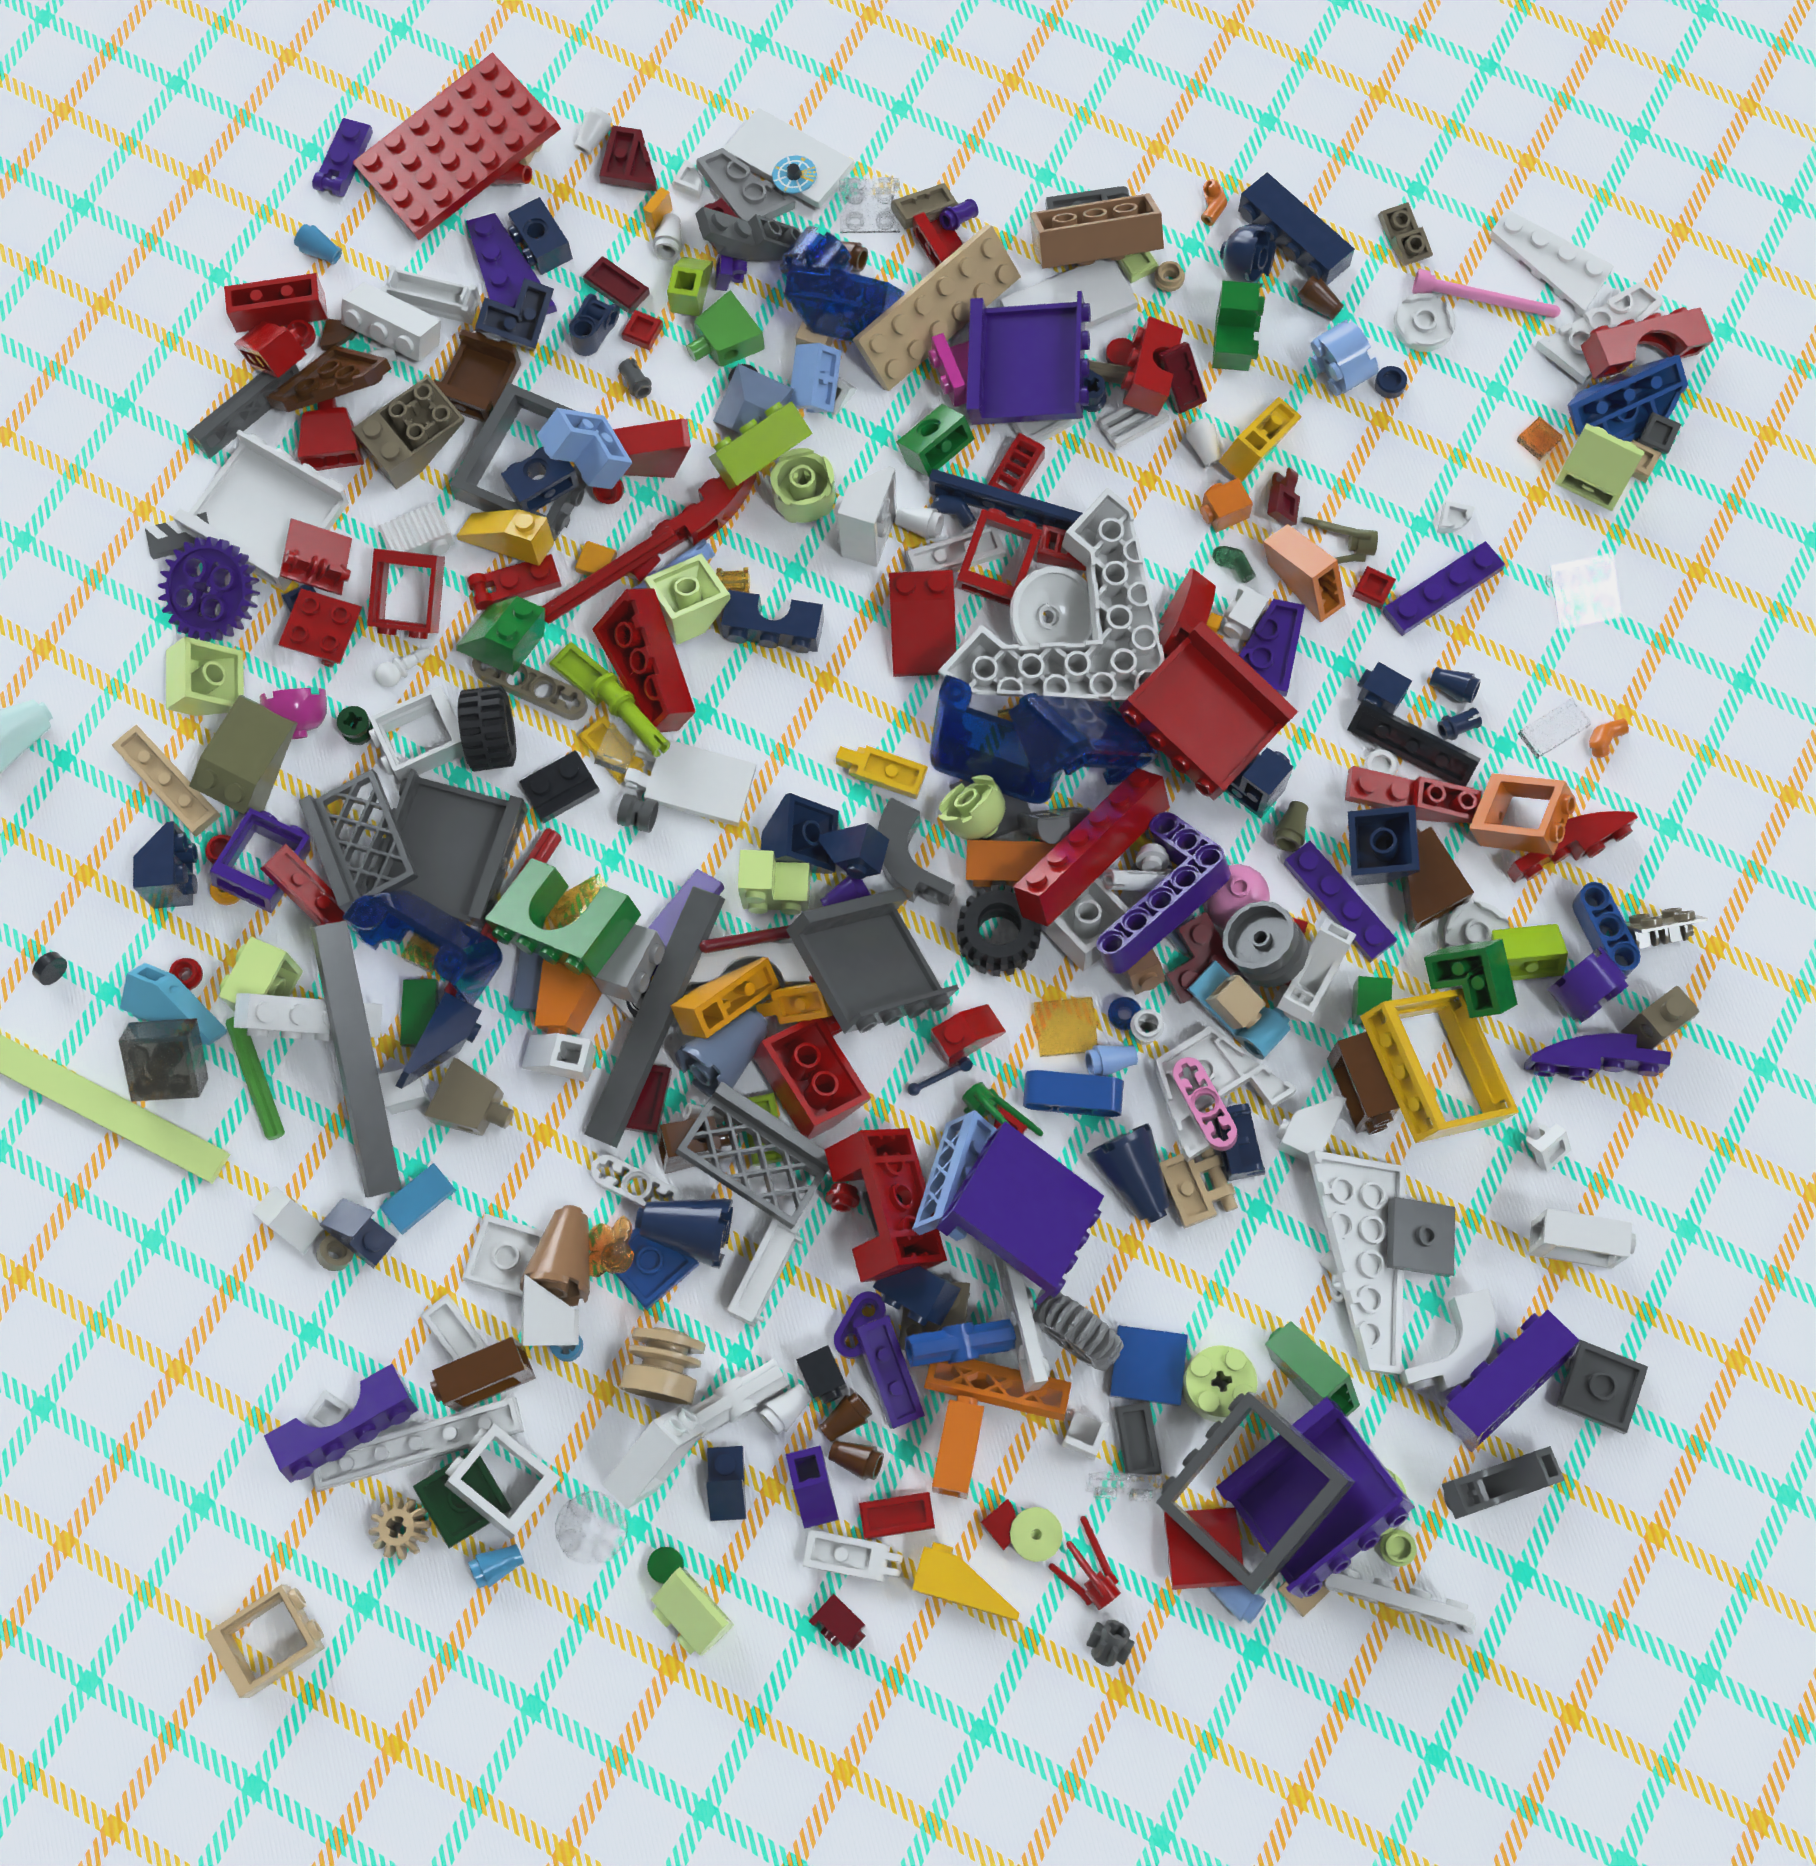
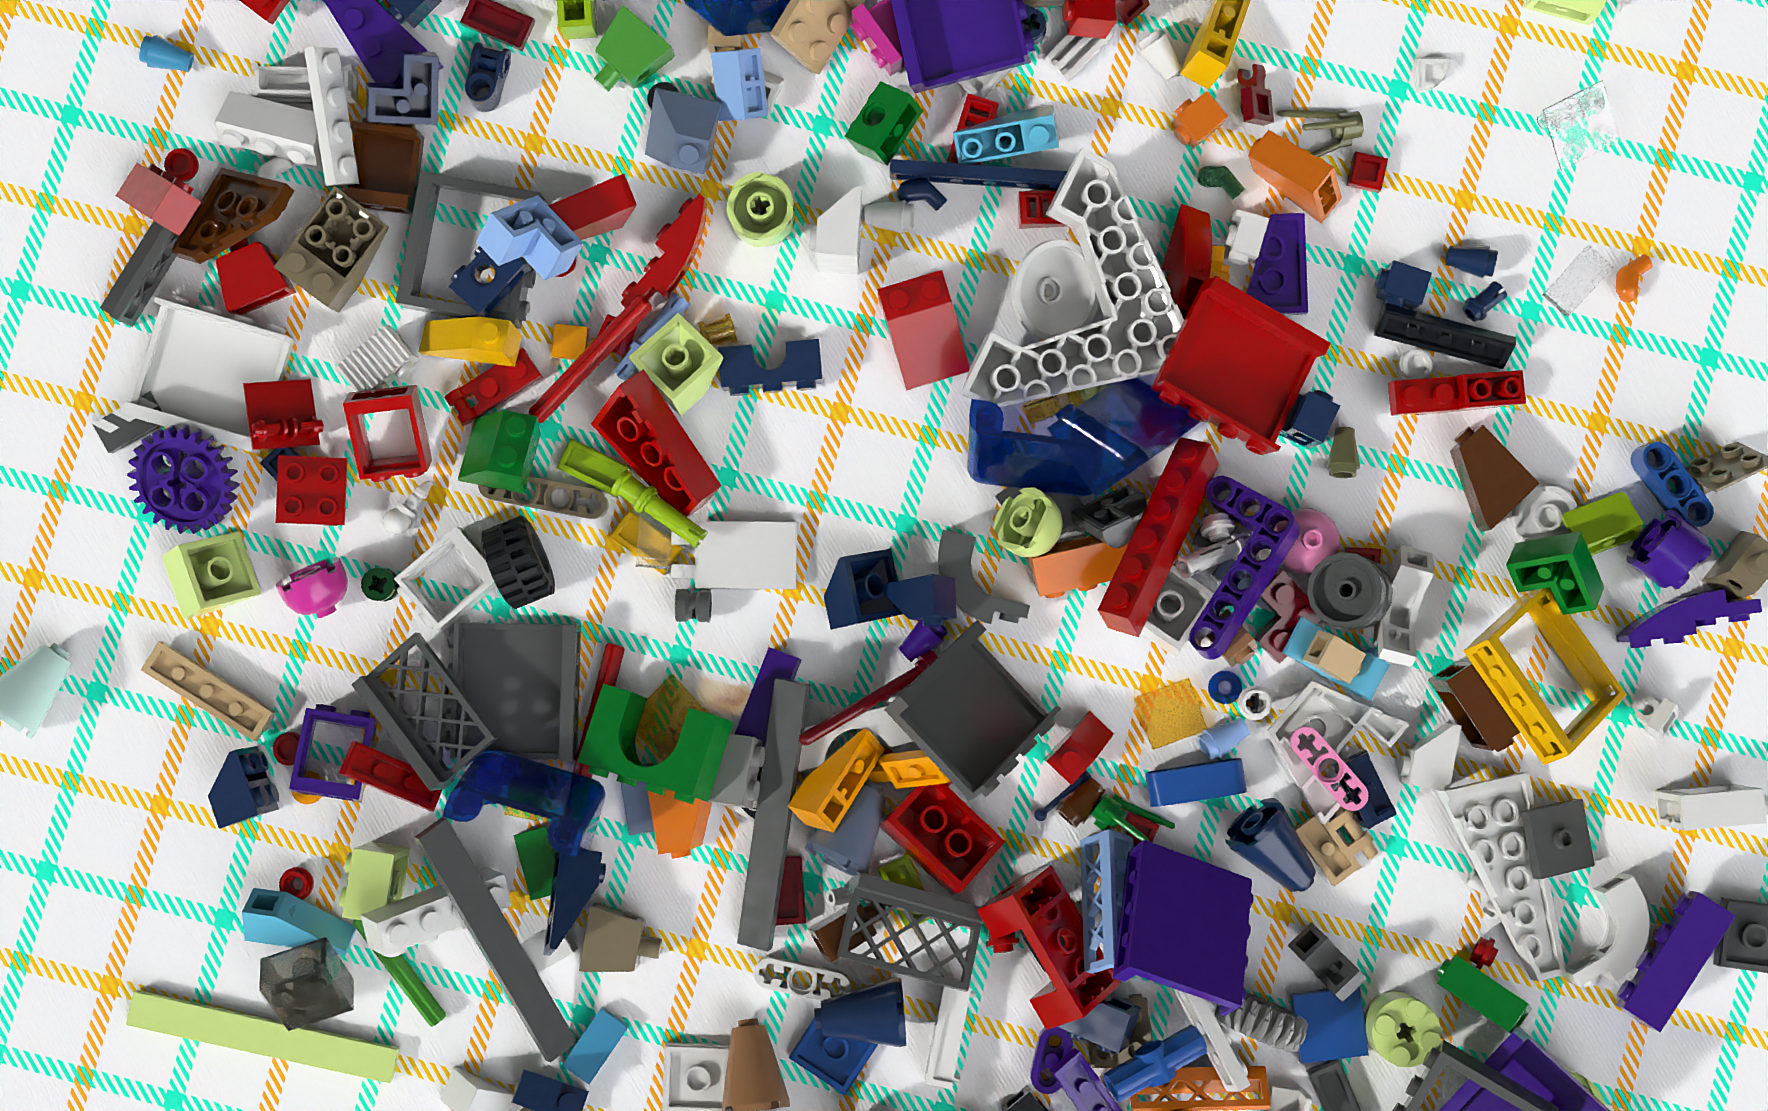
camera: 15 degrees left, 15 degrees up
black tile [32,951,67,985] -> none
olive slope [189,695,298,815] -> none
red brick [224,273,328,333] -> none
reddish brown tile [320,318,358,351] -> none
black plate [519,750,600,824] -> none
white slope [522,1033,596,1082] -> none
clear orange plate [589,1215,634,1278] -> none
dark grey pin [618,358,652,399] -> none
red tile [621,310,664,351] -> none
lime brick [708,401,813,490] -> none
yellowish green brick [738,850,811,915] -> none
yellow hinge [836,745,928,800] -> none
white tile [905,526,1006,572] -> none
red window [955,508,1042,607] -> none
black tyre [957,885,1042,977] -> none
dark purple plate [1283,841,1398,963] -> none
dark blue slope [1347,805,1420,886] -> none
green brick [1352,976,1393,1030] -> none
dark purple plate [1382,541,1506,636] -> none
dark grey arch [1441,1446,1565,1520] -> none
orange window [1469,773,1576,855] -> none
red slope [1507,811,1638,883] -> none
none -> white plate [304,46,359,186]
none -> medium azure slope [953,105,1059,164]
none -> reddish brown cone [1056,777,1105,828]
none -> dark grey brick [1287,922,1367,1002]
none -> red plate [1469,936,1499,970]

